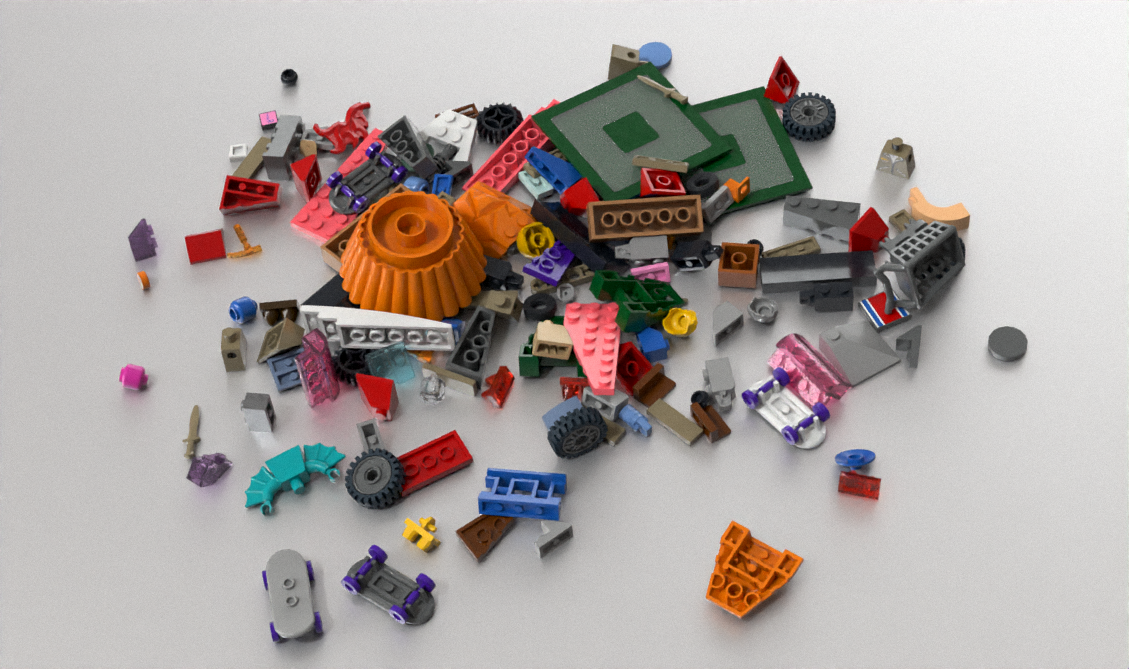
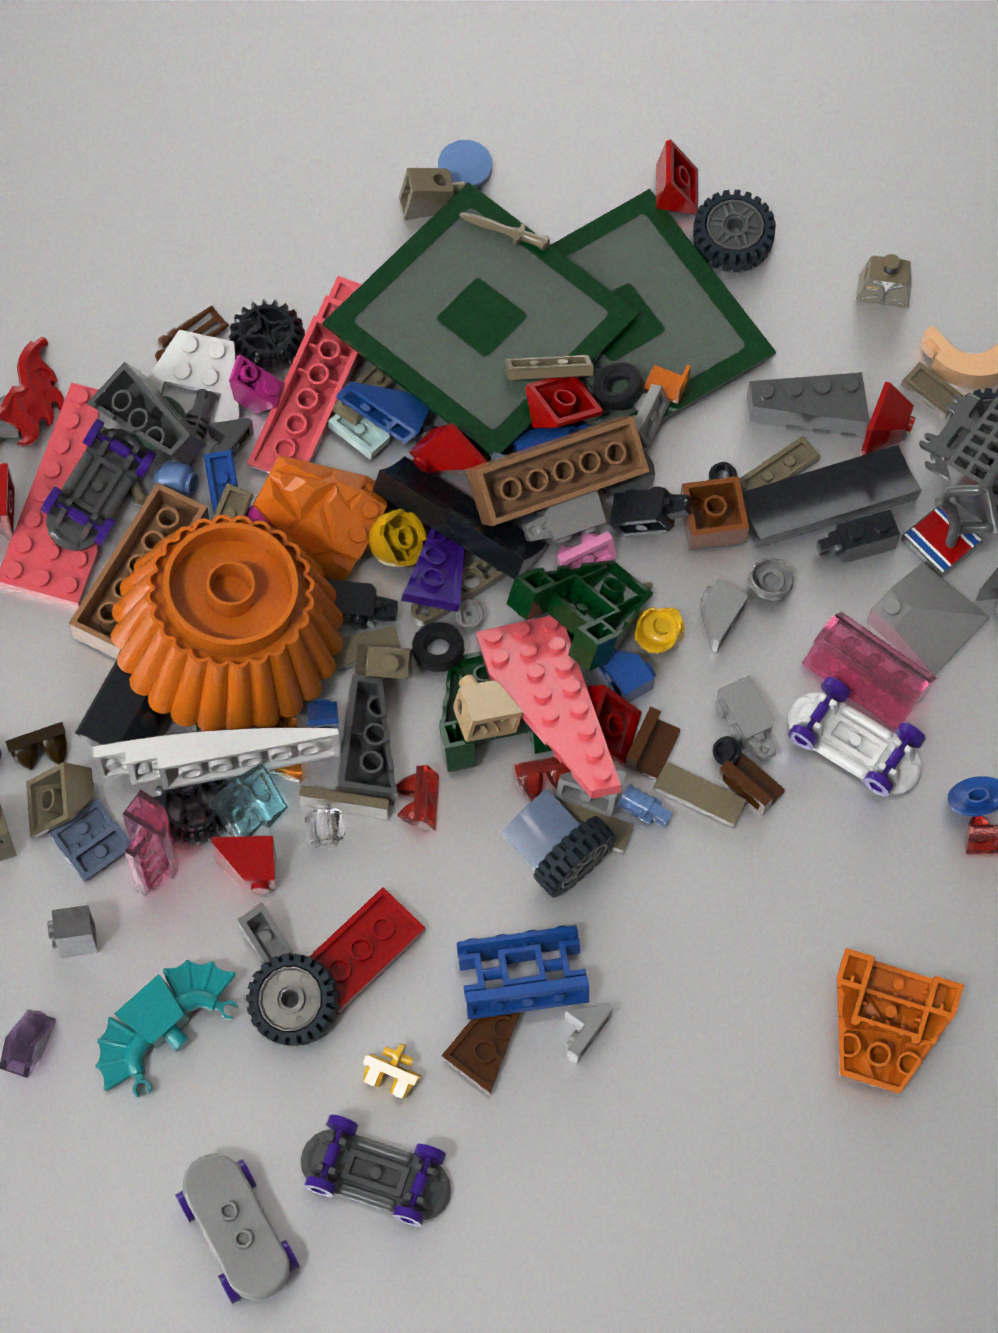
camera: 25 degrees left, 15 degrees up
none -> dark pink slope [229,354,284,414]

